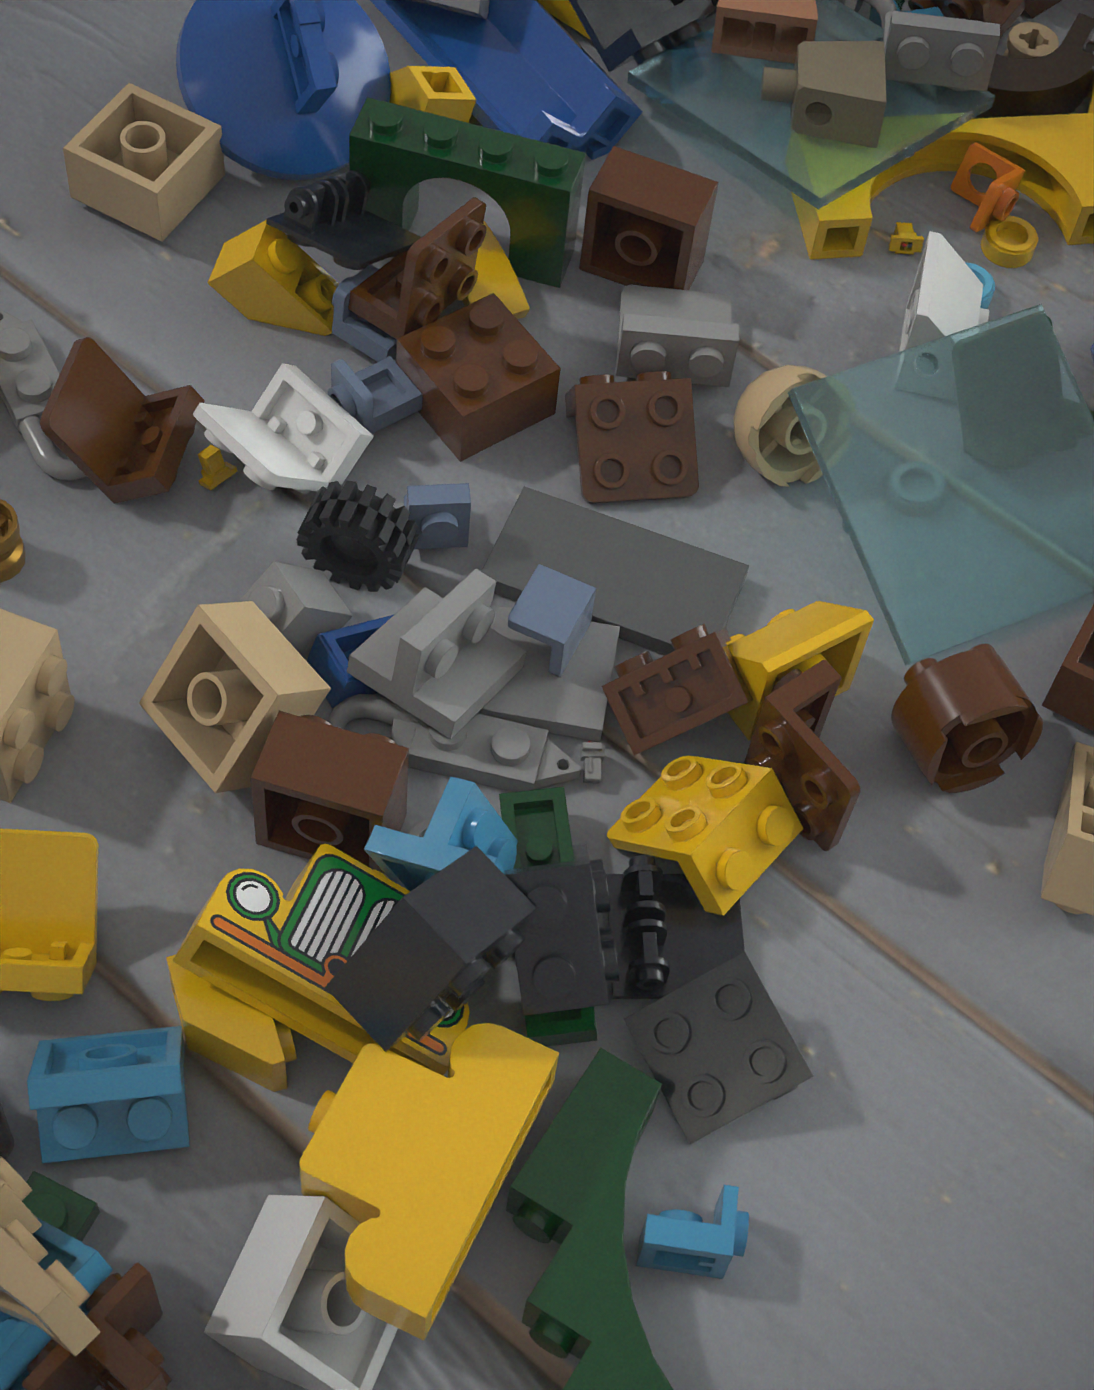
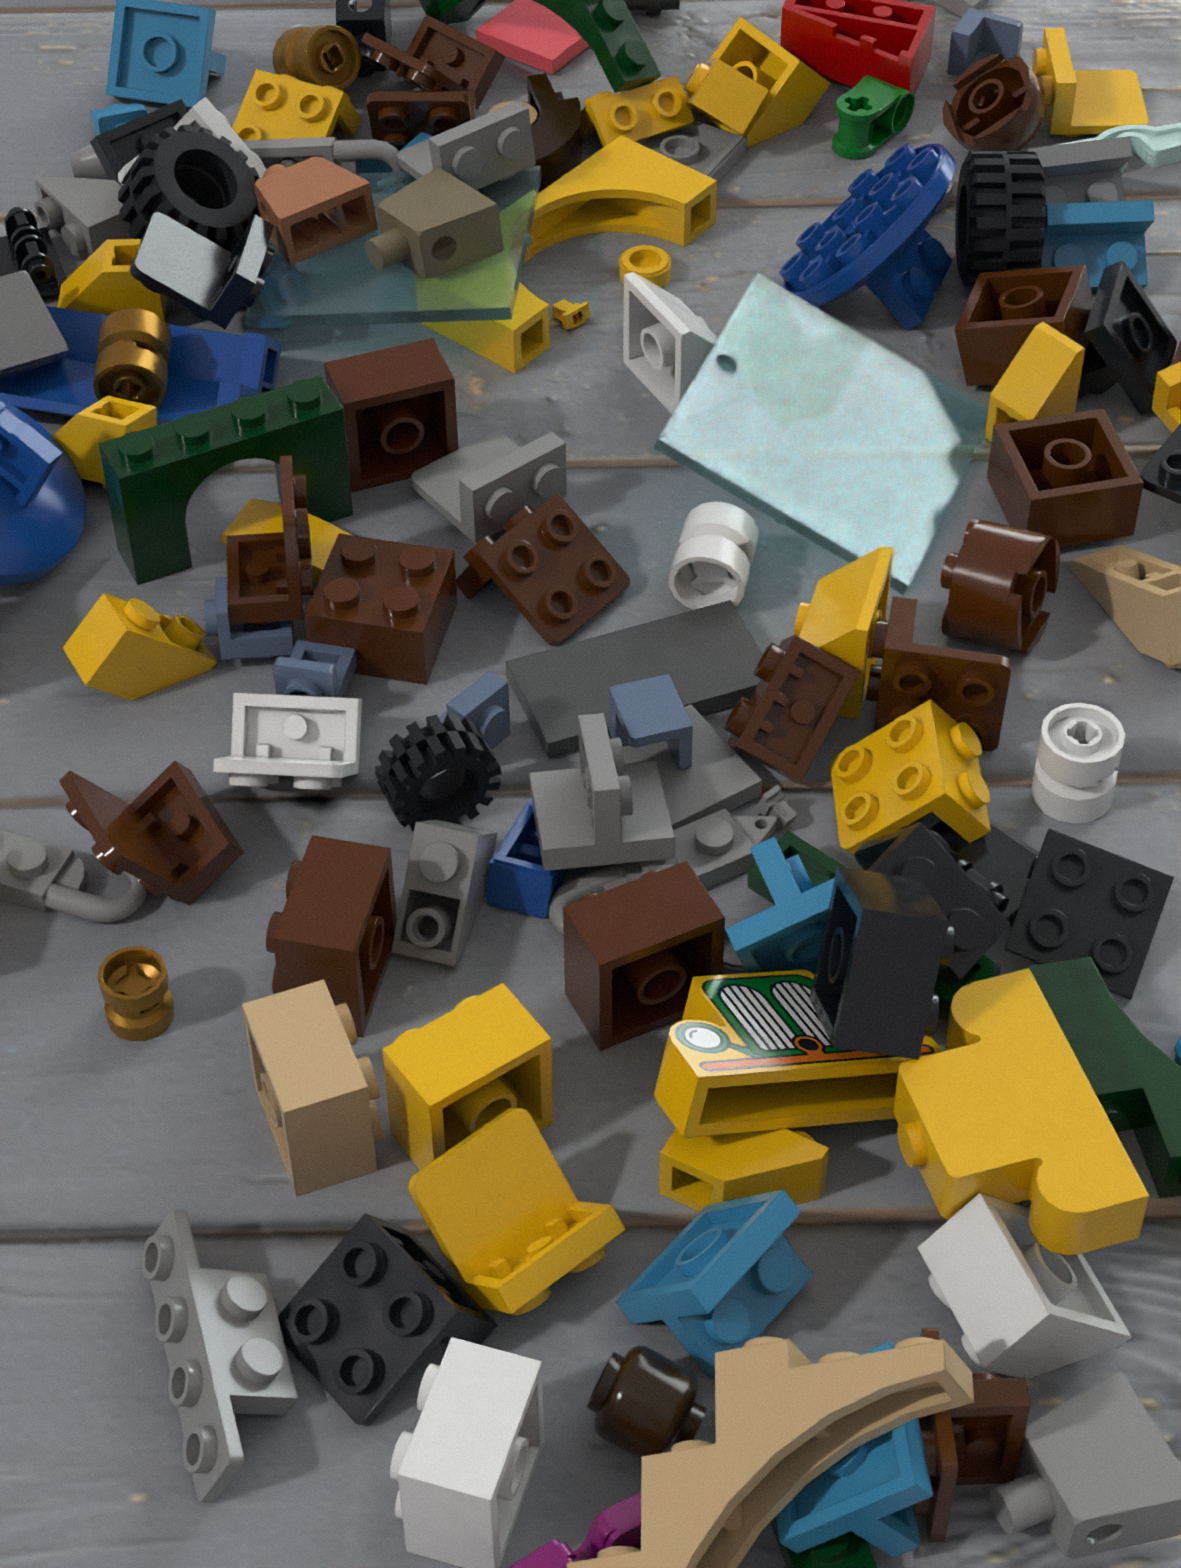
camera: 35 degrees left, 10 degrees down
tan brick [139,601,331,793] -> none
yellow piece [197,445,238,491] -> none
black hinge [266,170,421,270] -> none
tan cylinder [733,365,853,487] -> none
orange bracket [951,143,1026,233] -> none
none -> pearl gold wheel [93,308,172,407]
none -> reddish brown brick [266,835,397,1038]
none -> yellow brick [382,983,554,1170]
none -> white wheel [669,501,759,610]
none -> white wheel [1031,703,1125,824]

